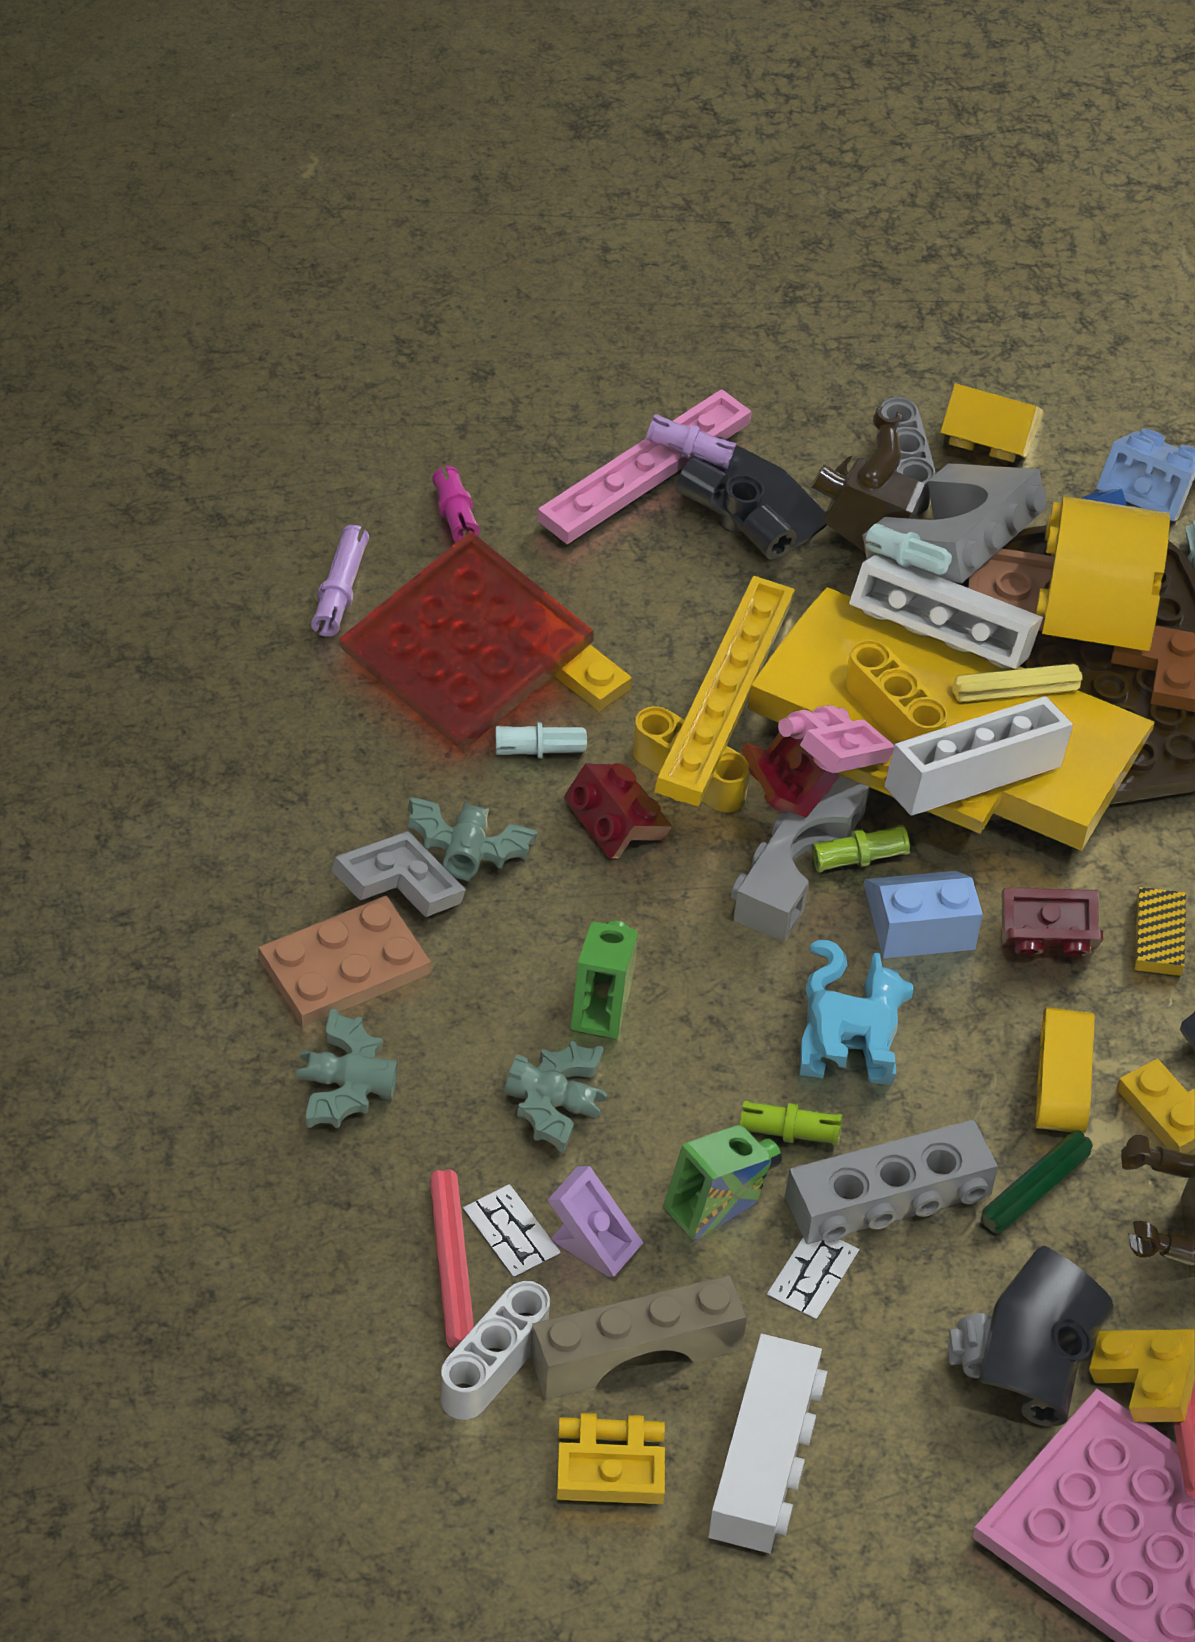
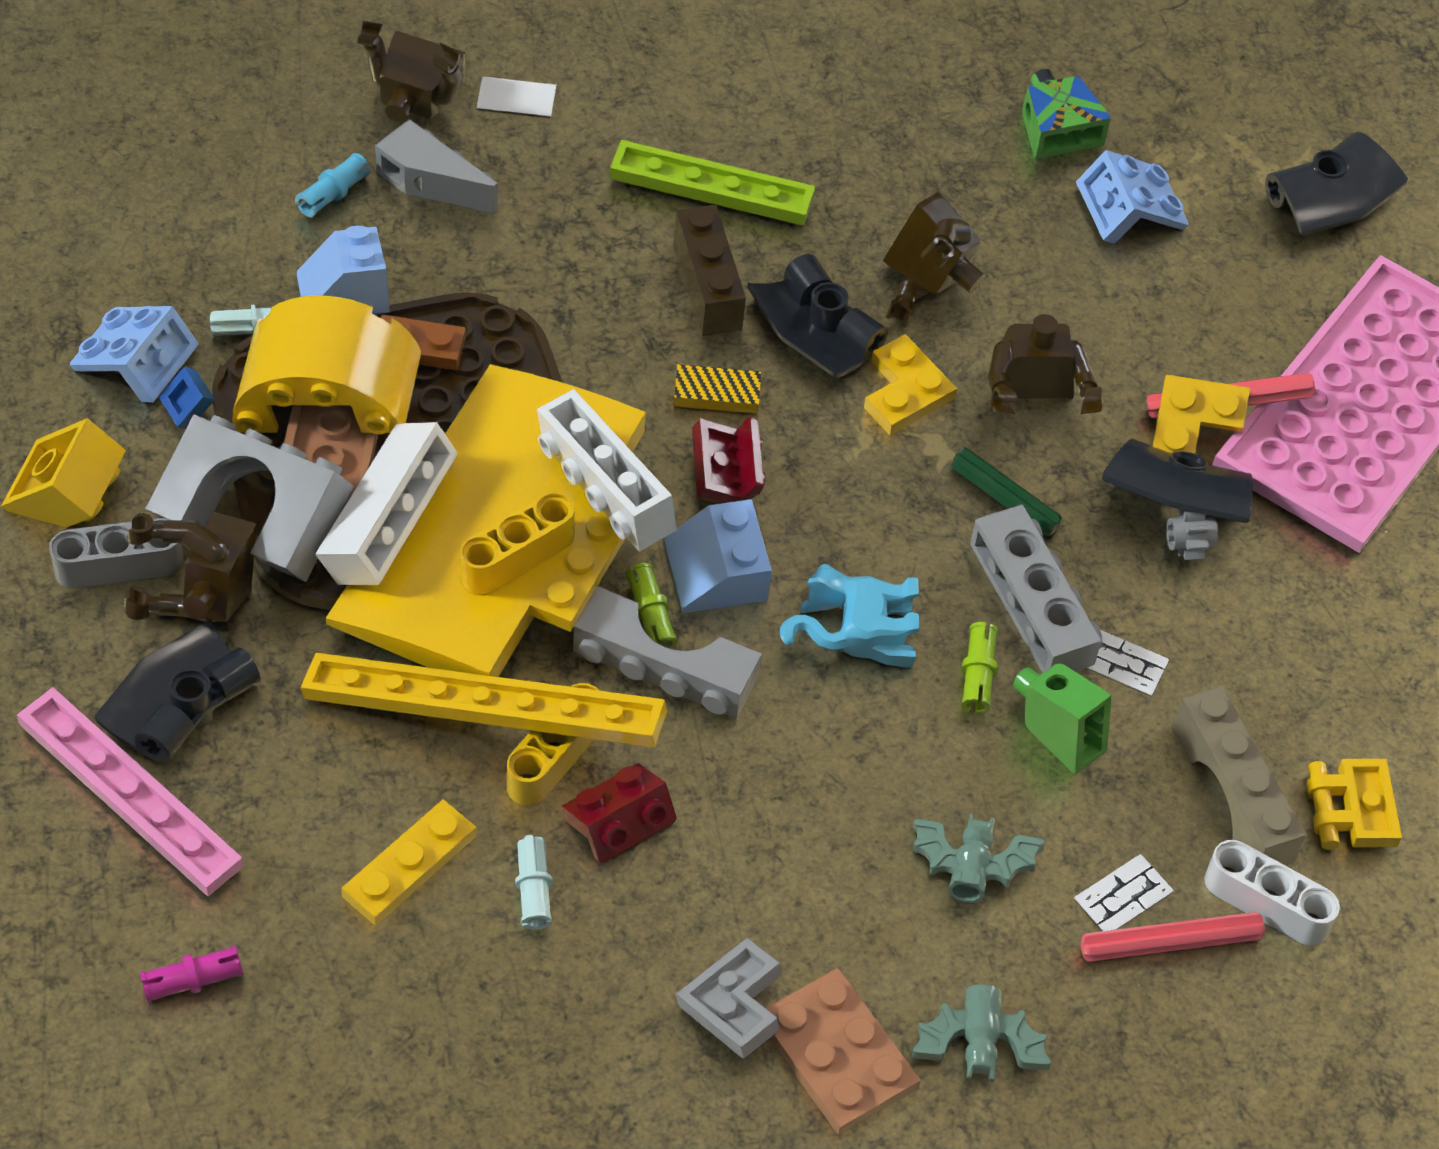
camera: 95 degrees left, 5 degrees up
lavender pin [311,525,369,637] -> none
clear red plate [339,531,595,751] -> none
sand green animal [407,797,538,881] -> none
lavender slope [548,1166,643,1277] -> none
bright green torso [570,921,638,1039] -> none
lavender pin [646,414,736,470] -> none
white brick [708,1333,828,1554] -> none
dark red bracket [741,733,839,818] -> none
bright pink plate [778,705,895,773] -> none
light aqua axle [865,523,952,575] -> none
light yellow axle [952,664,1082,703] -> none
yellow beam [1035,1007,1095,1134] -> none

